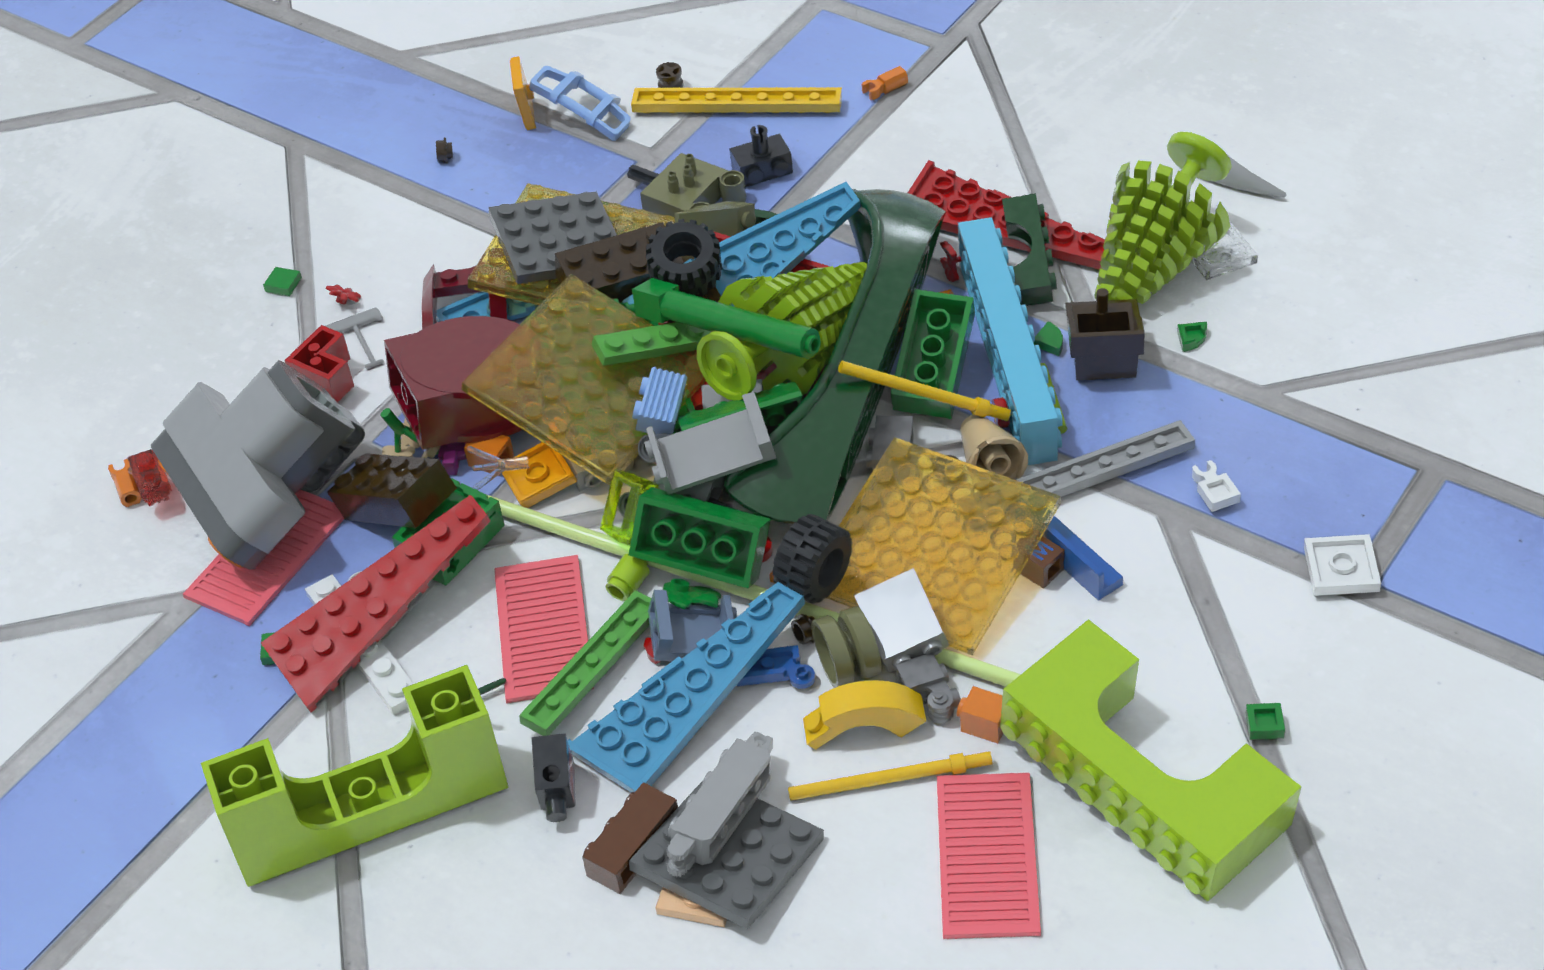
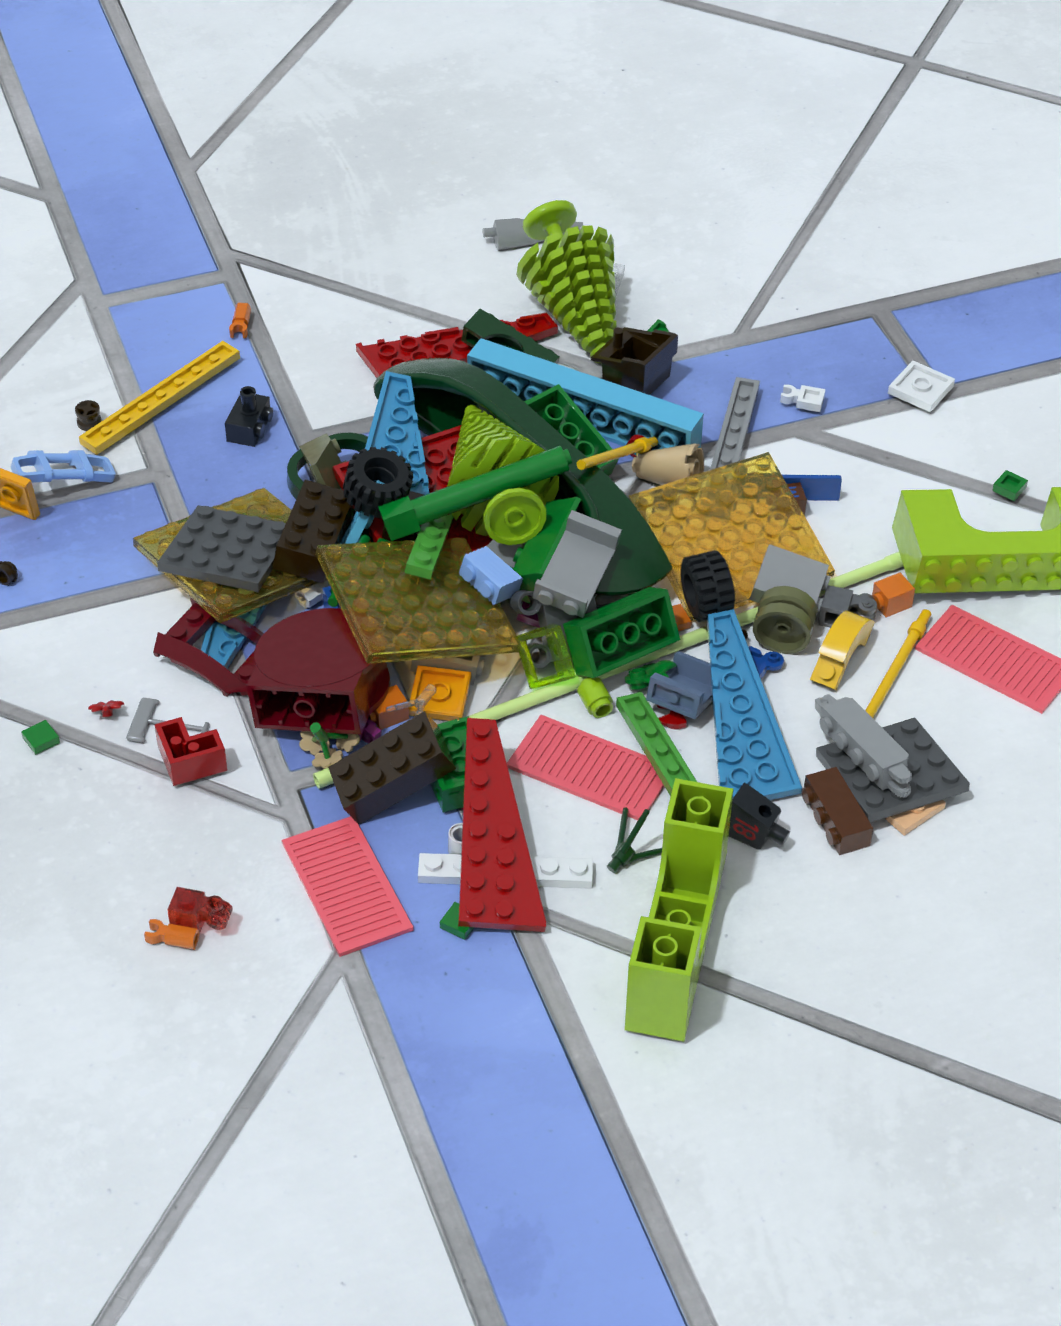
camera: 60 degrees left, 0 degrees up
light grey piece [150,360,365,570] -> none
olive piece [627,153,746,224] -> none

